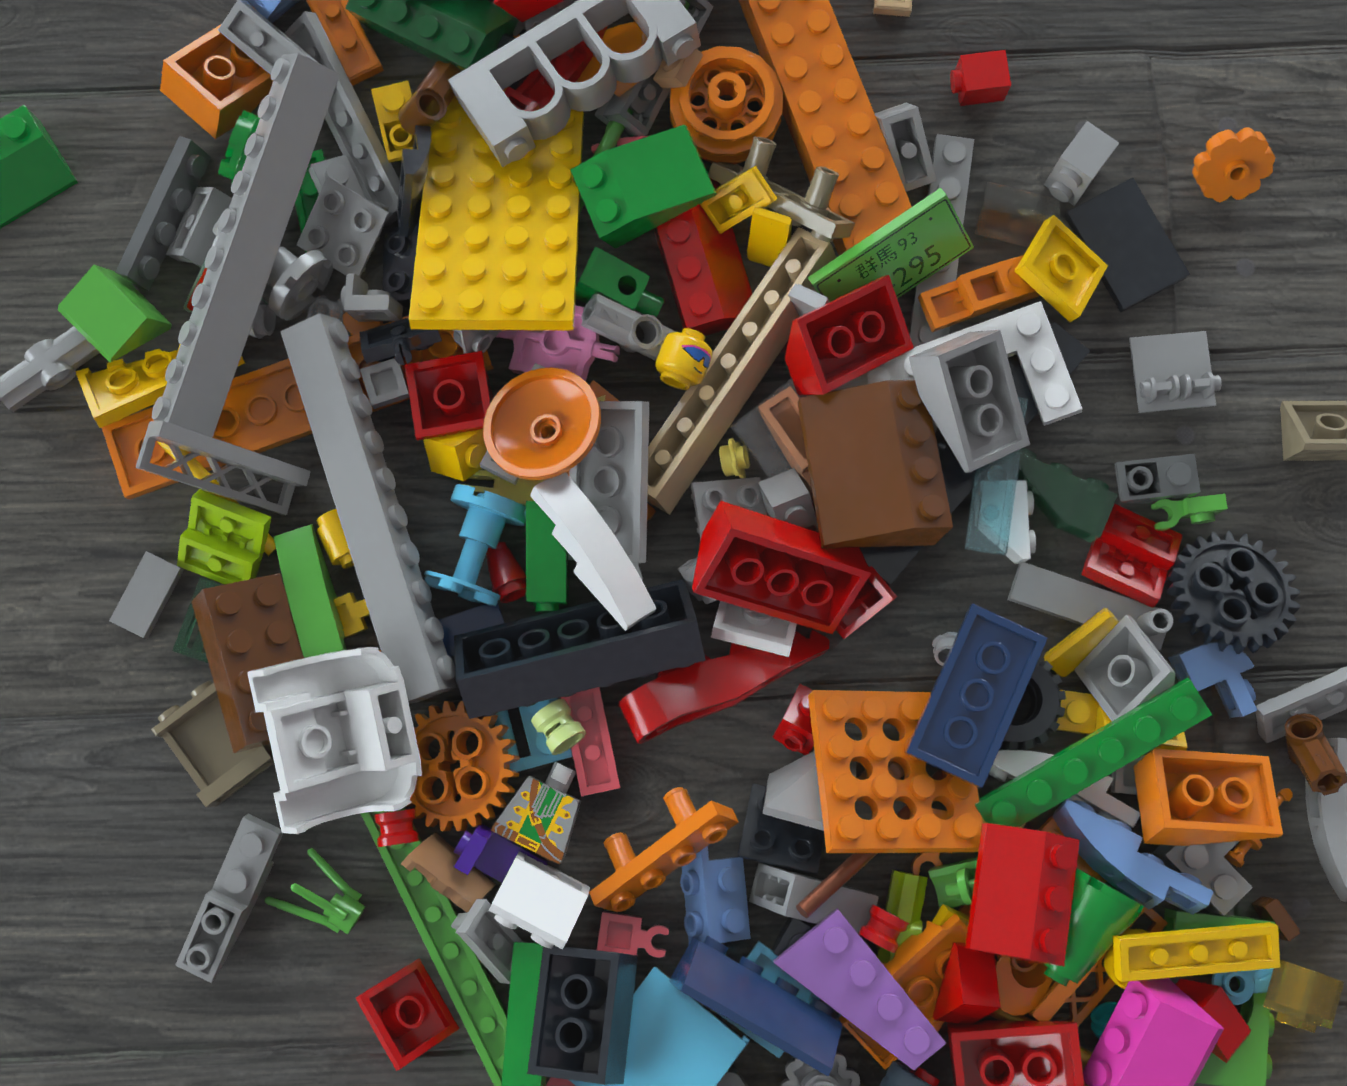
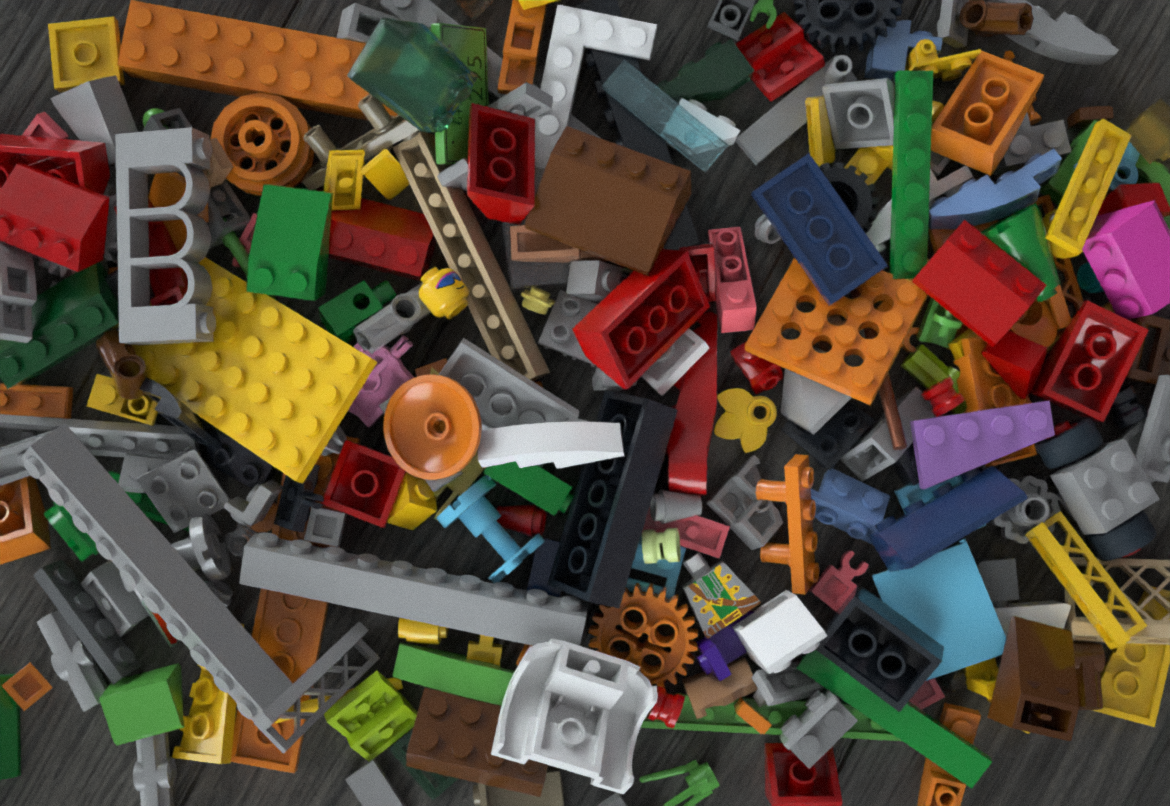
camera: 65 degrees left, 5 degrees up
light grey slope [909,330,1030,472] -> none
none -> orange plate [1,662,53,711]
none -> light grey piece [37,610,108,712]
none -> clear green slope [347,17,478,132]
none -> light grey plate [487,82,553,119]
none -> light grey cone [650,490,702,524]
none -> light grey slope [706,455,783,550]
none -> coral slope [708,227,757,333]
none -> yellow plate [714,388,777,453]
none -> orange tile [734,697,772,734]
none -> light grey bracket [779,690,858,769]
none -> yellow hinge [905,39,981,81]

